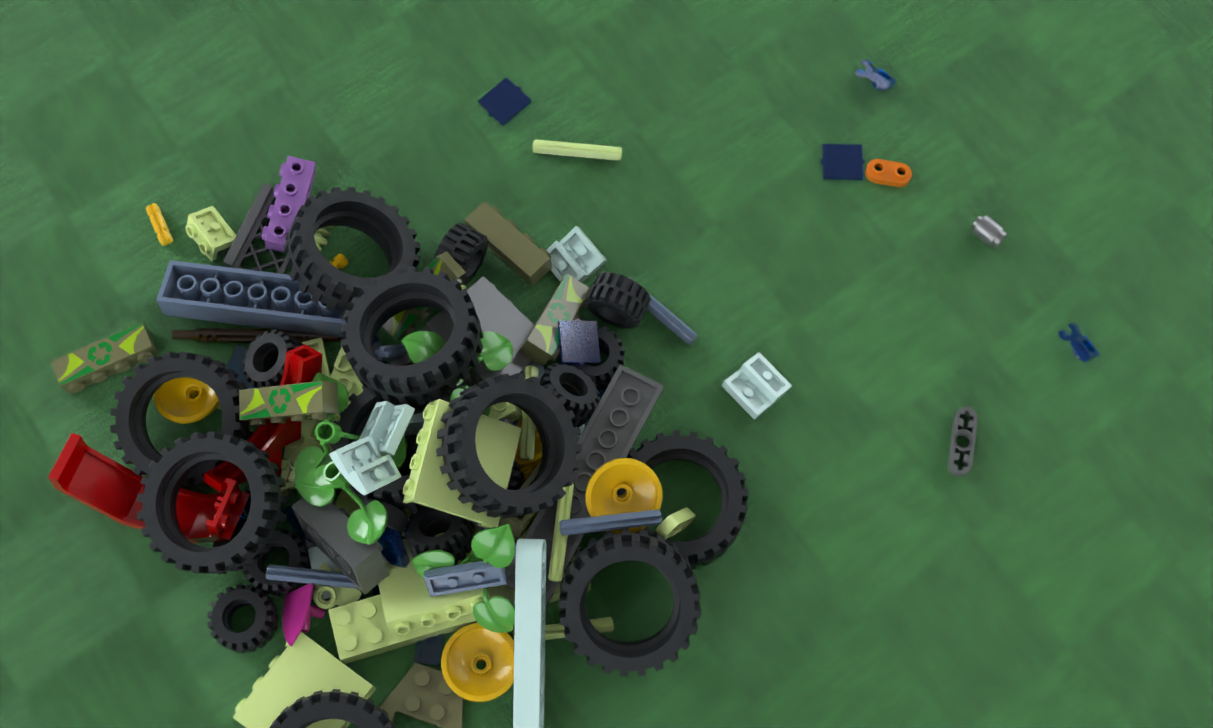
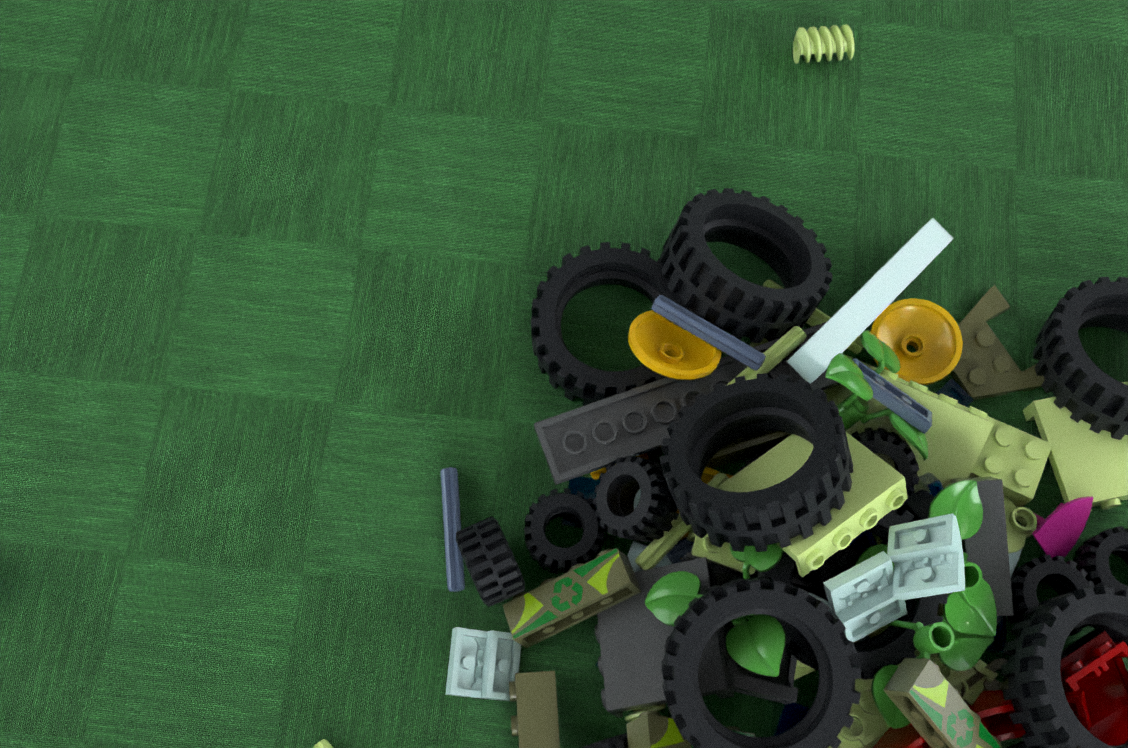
camera: 140 degrees left, 0 degrees up
sand blue axle [266,565,359,589] -> none
sand blue axle [374,344,408,361] -> none
clear blue piece [558,318,600,366] -> none
yellowish green beam [656,507,696,540] -> none
light aqua slope [721,352,792,420] -> none
clear blue piece [820,144,865,180] -> none
orange plate [865,159,912,187] -> none
dark grey beam [947,407,978,477] -> none
flat silver brick [971,215,1008,248] -> none
clear blue plate [1058,323,1100,363] -> none

